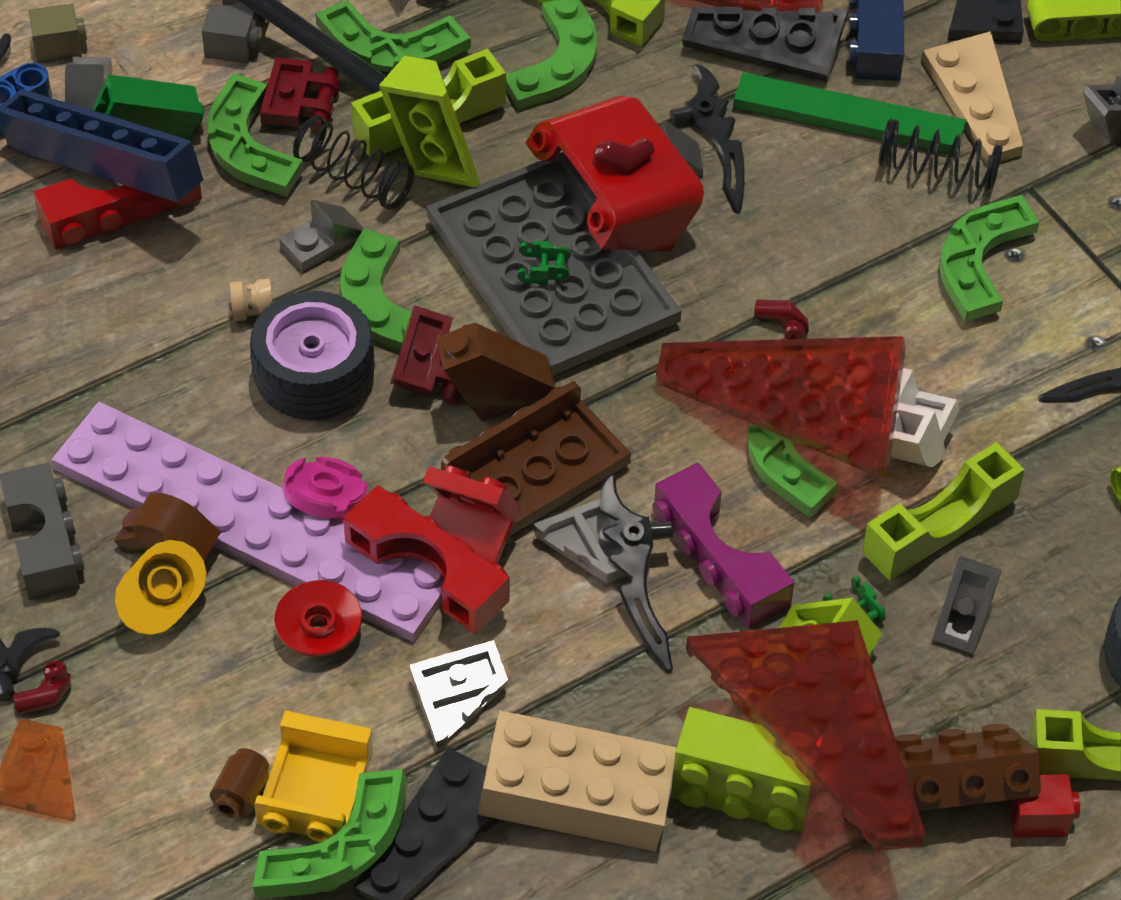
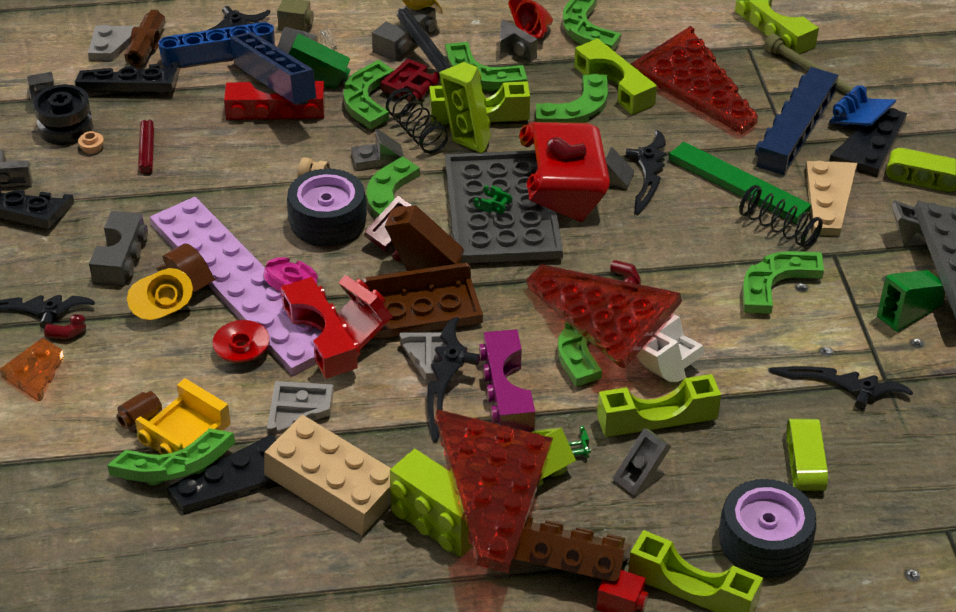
camera: 25 degrees right, 10 degrees down
black wing [682,7,848,82] -> none

